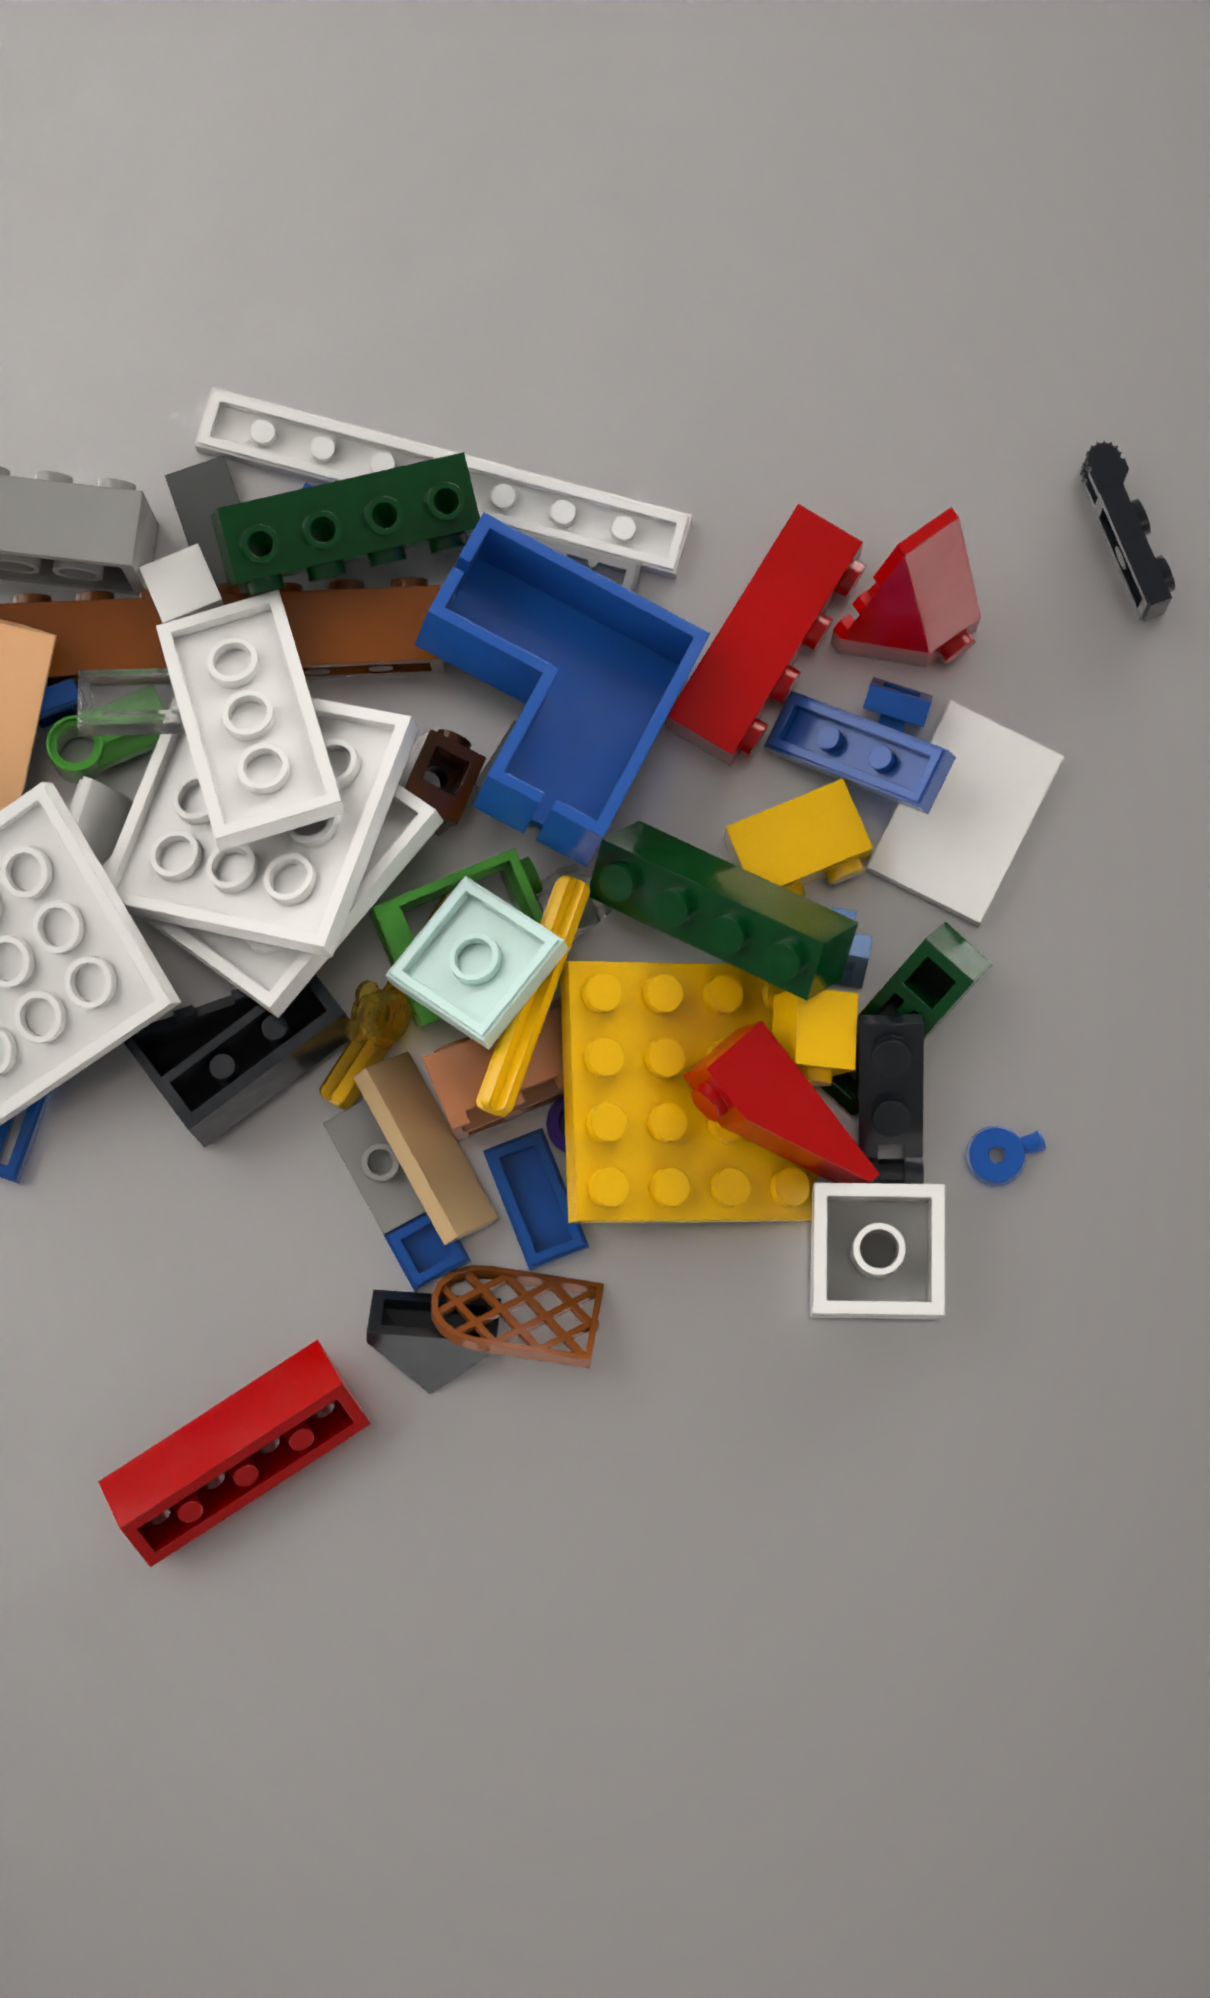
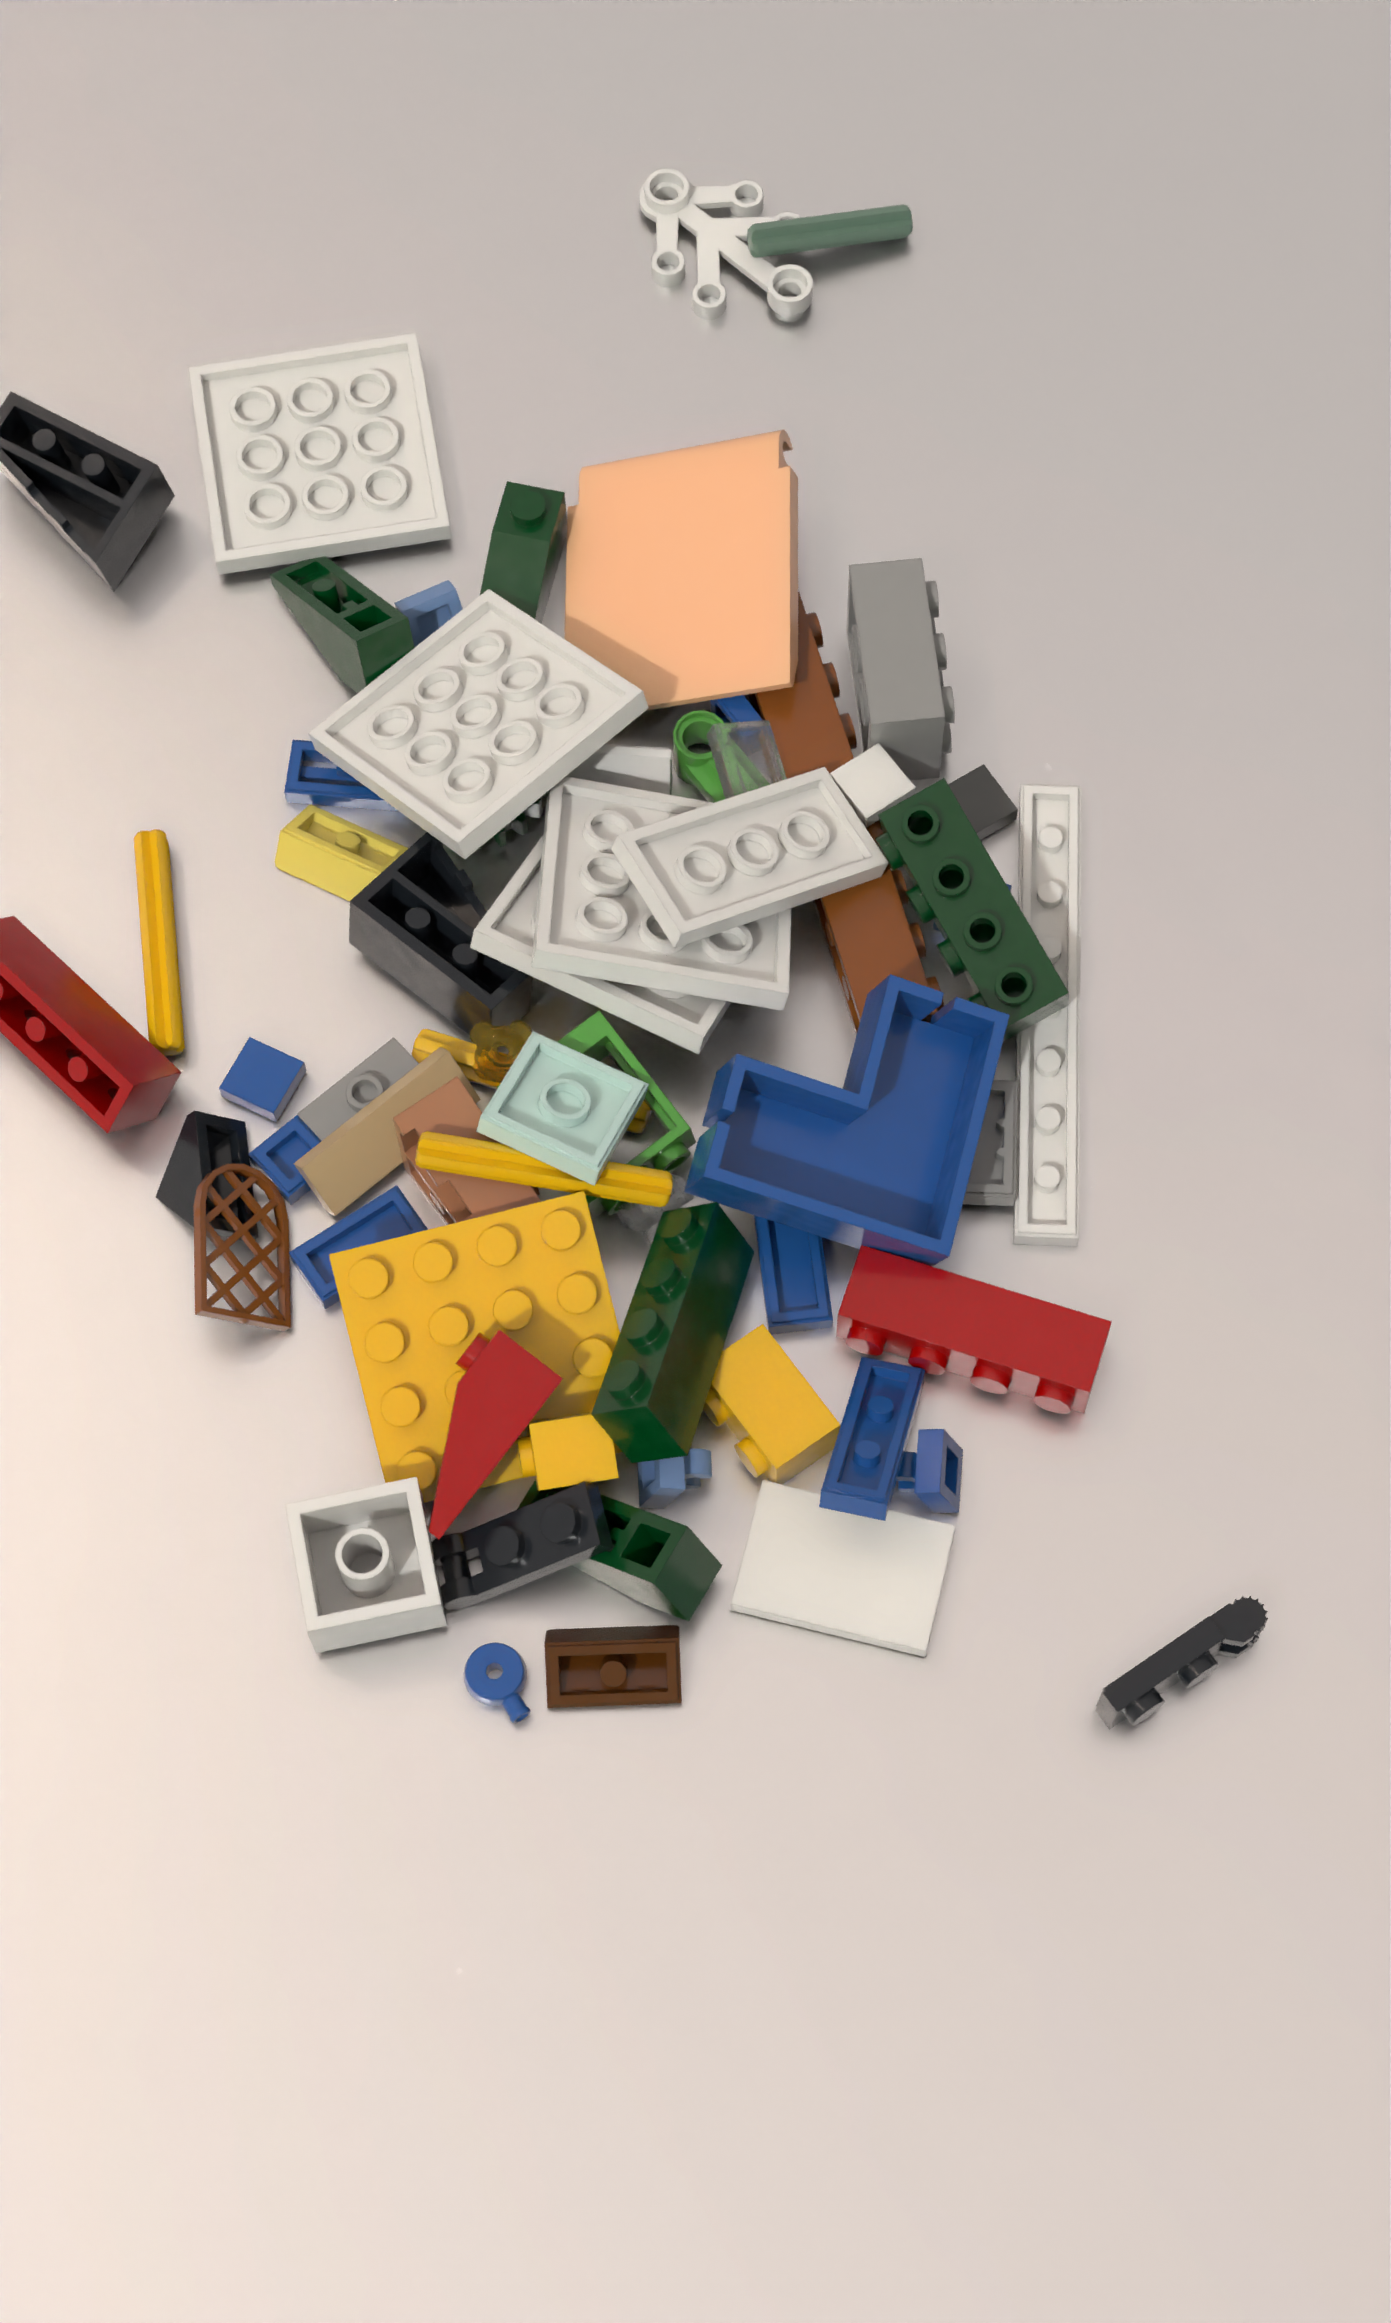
camera: 75 degrees right, 15 degrees down
reddish brown brick [398,729,486,836] -> none
red wedge [831,507,981,667] -> none
none -> yellow axle [134,829,185,1056]
none -> blue tile [219,1037,307,1122]
none -> light yellow slope [275,804,408,902]
none -> reddish brown slope [544,1625,682,1708]
none -> blue tile [753,1215,833,1335]

